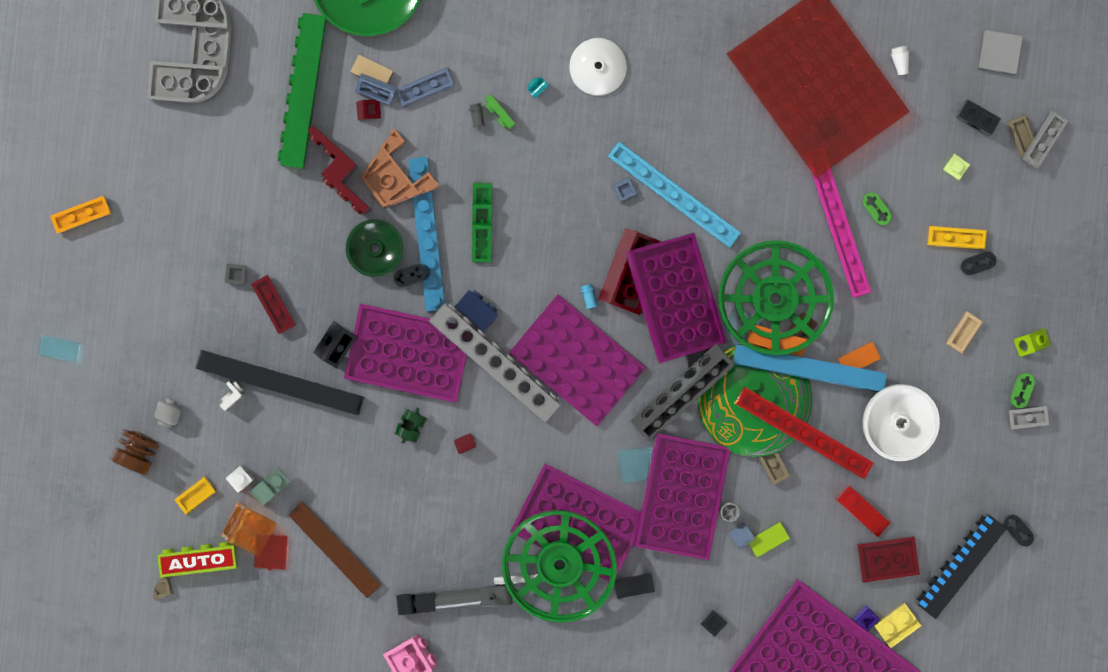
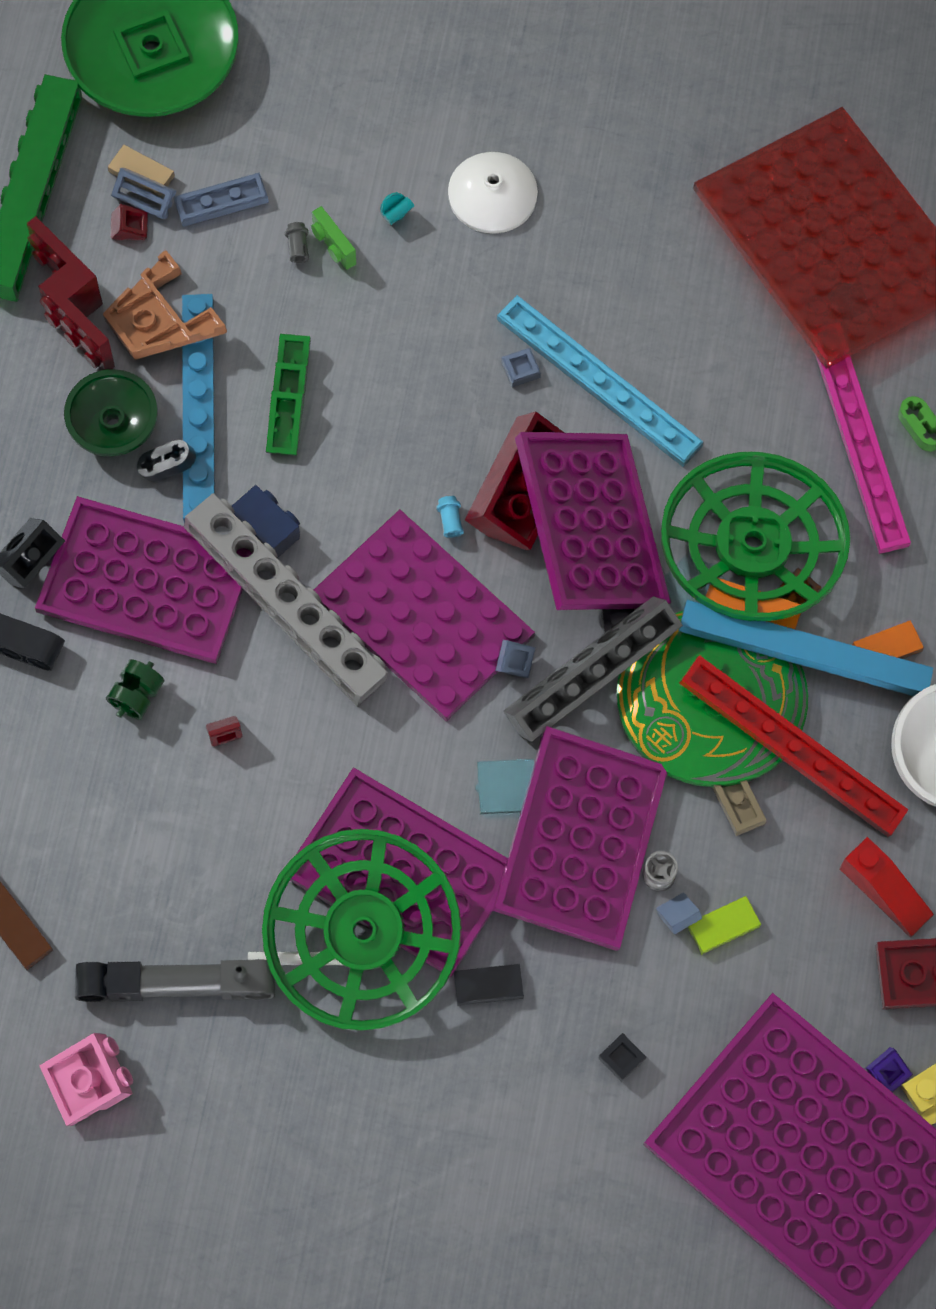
camera: 10 degrees right, 20 degrees down
none -> sand blue tile [496,640,536,678]

